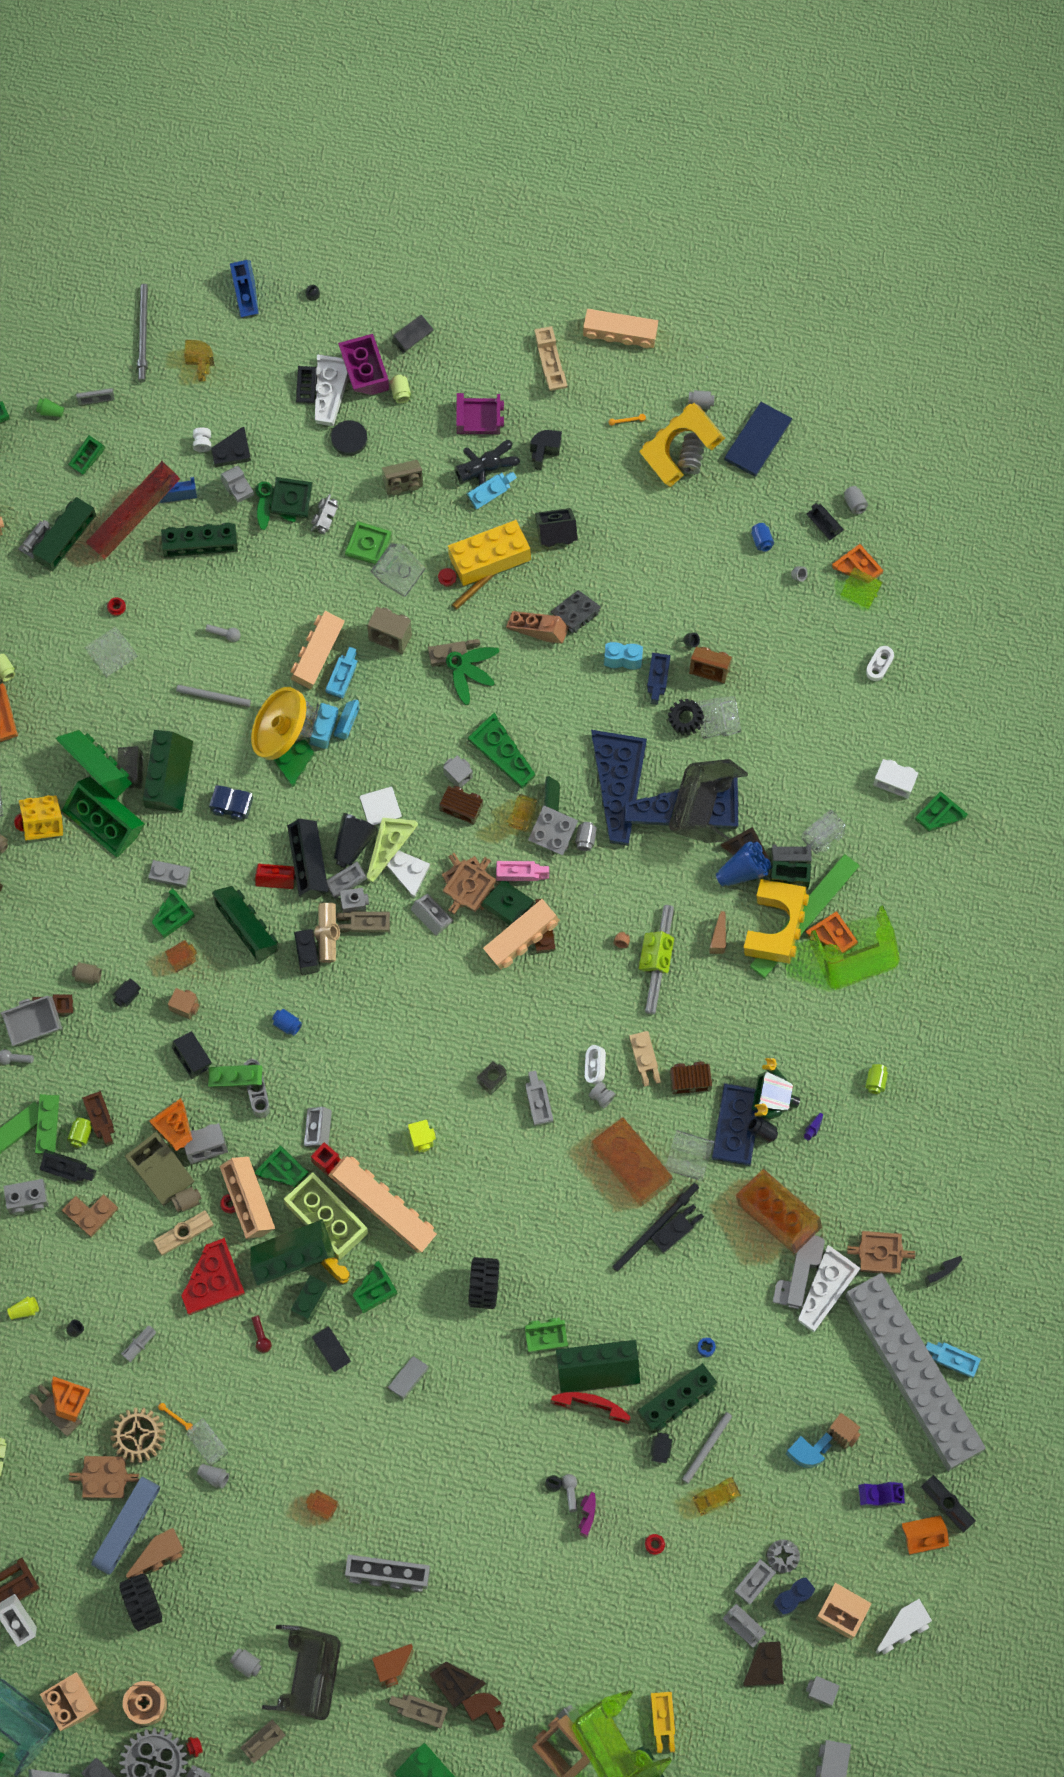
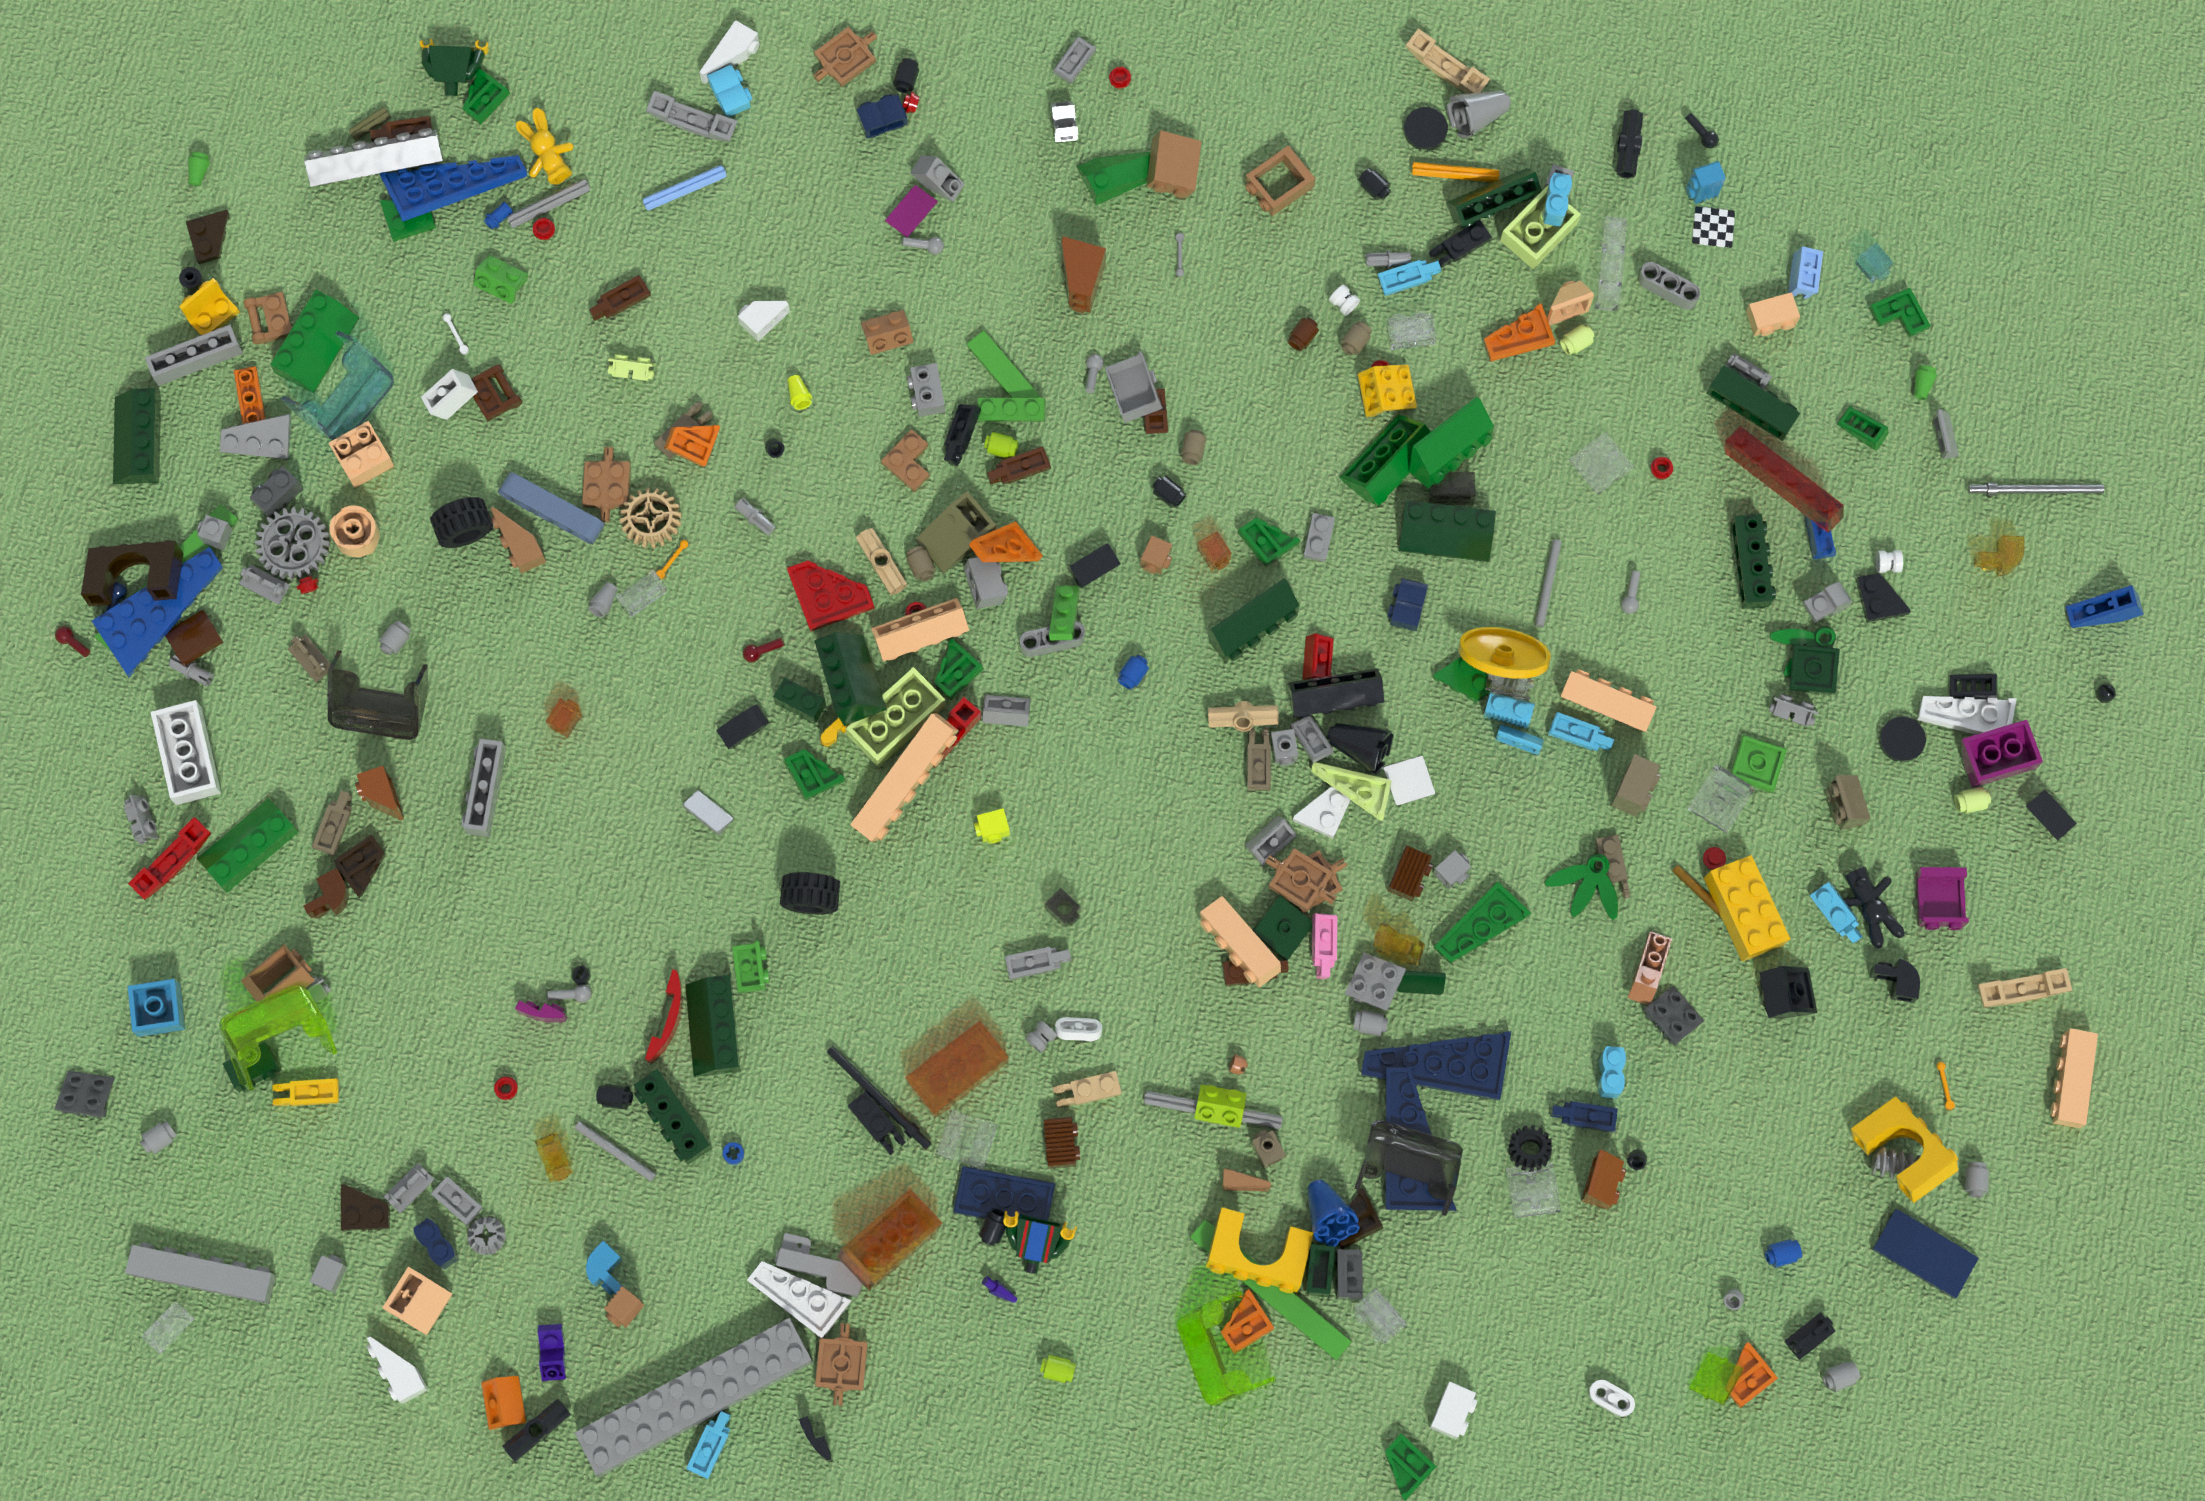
camera: 90 degrees right, 5 degrees up
black brick [294,929,320,975] -> none
none -> dark tan brick [1251,1130,1286,1169]

